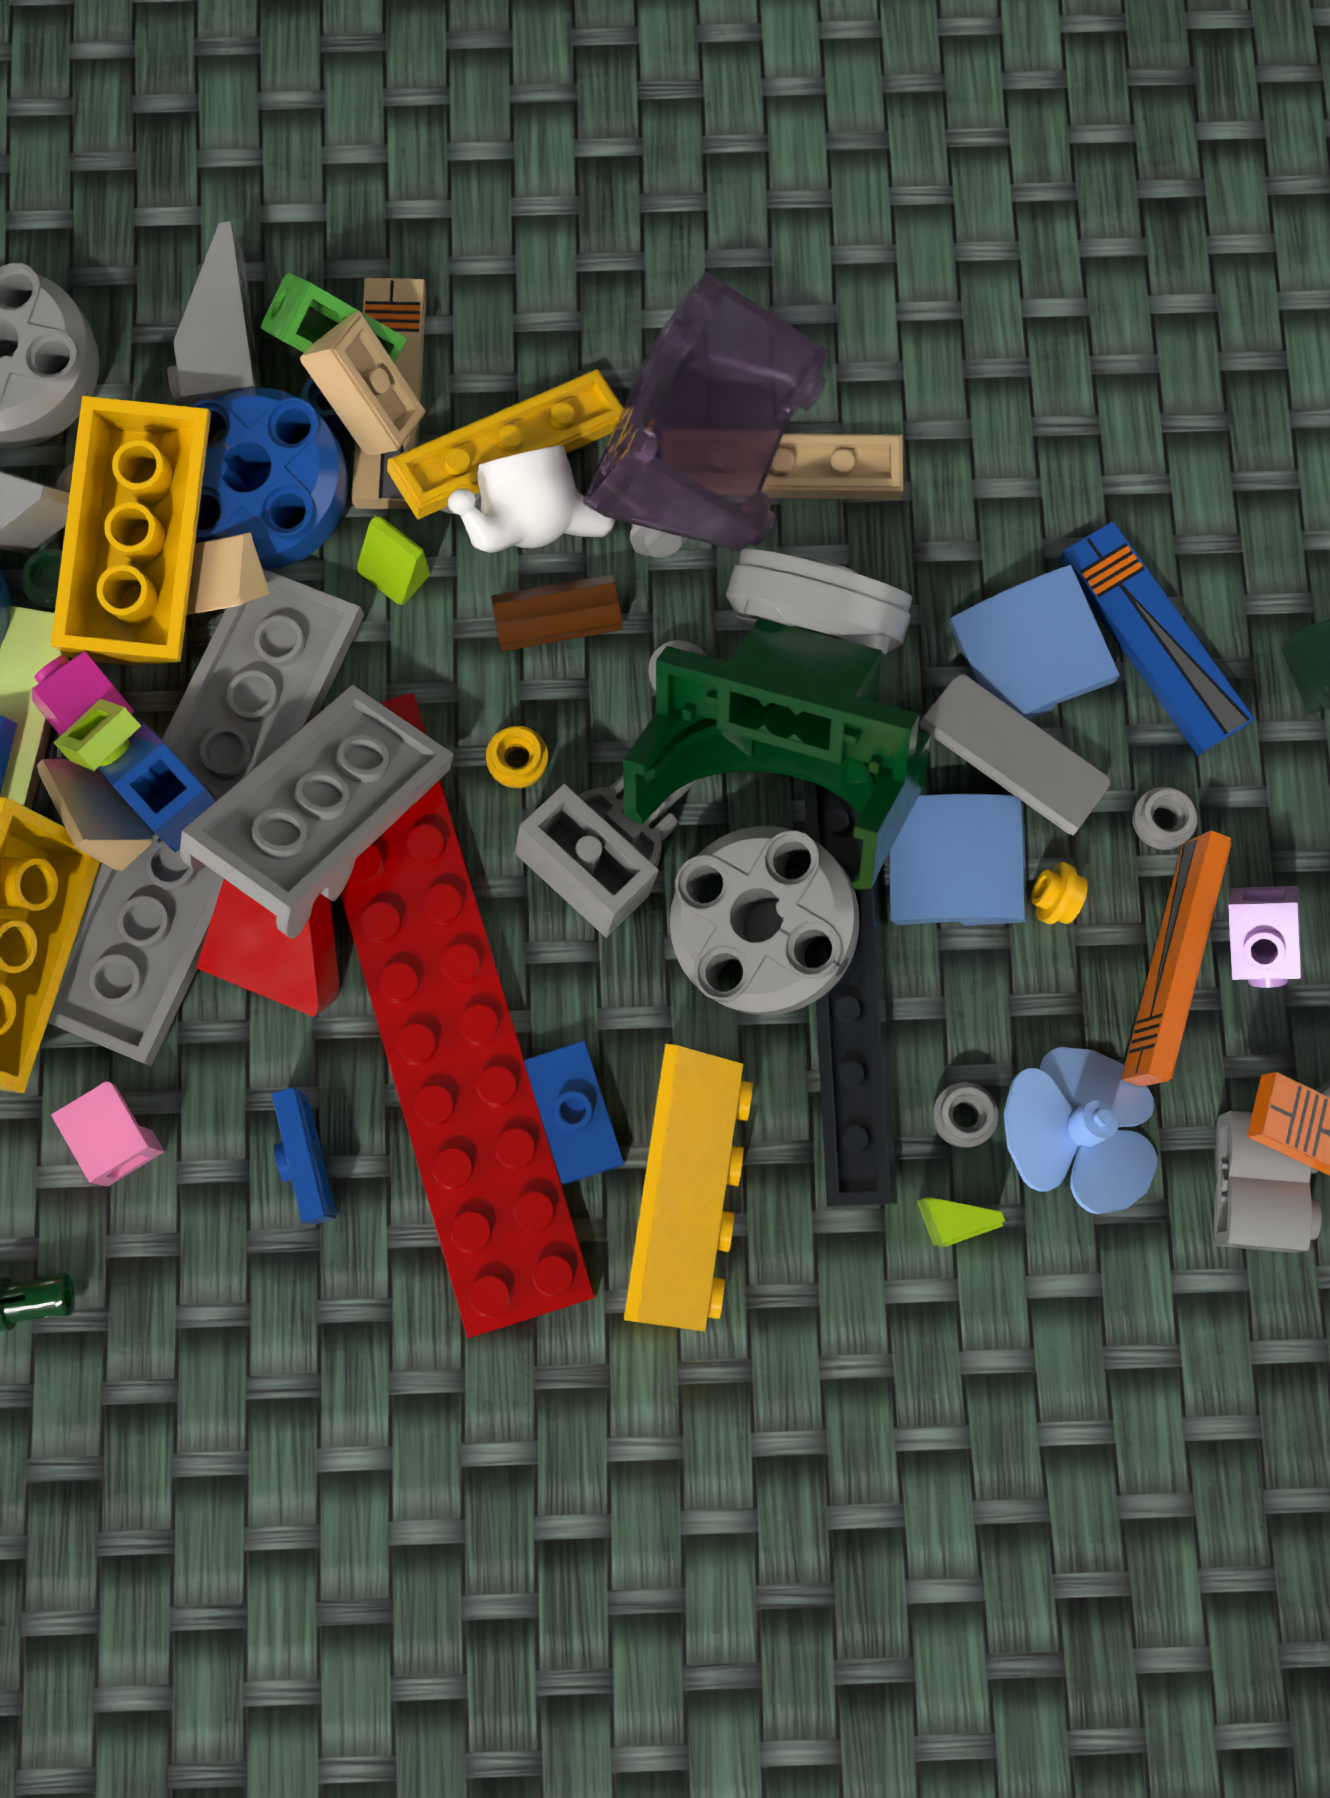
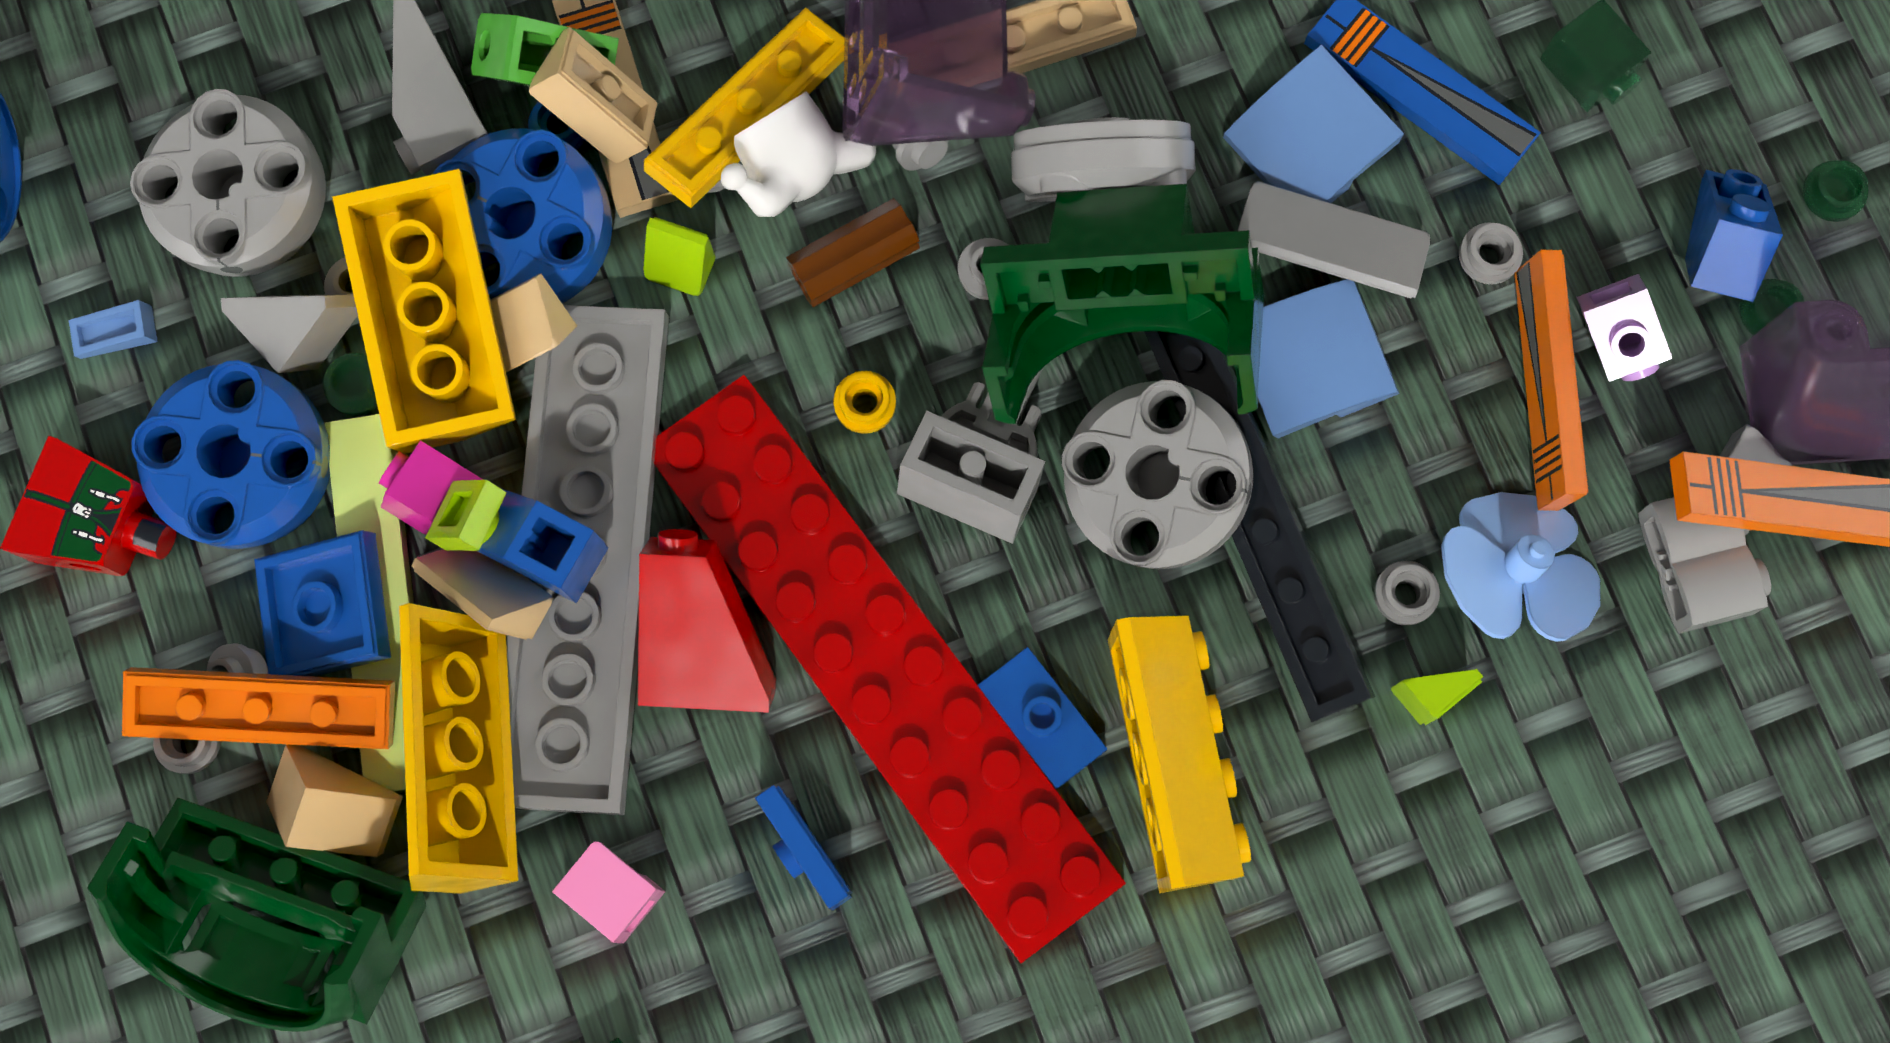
camera: 15 degrees left, 0 degrees up
light grey hinge [180,685,454,939] -> none
yellow plate [1031,862,1088,925] -> none

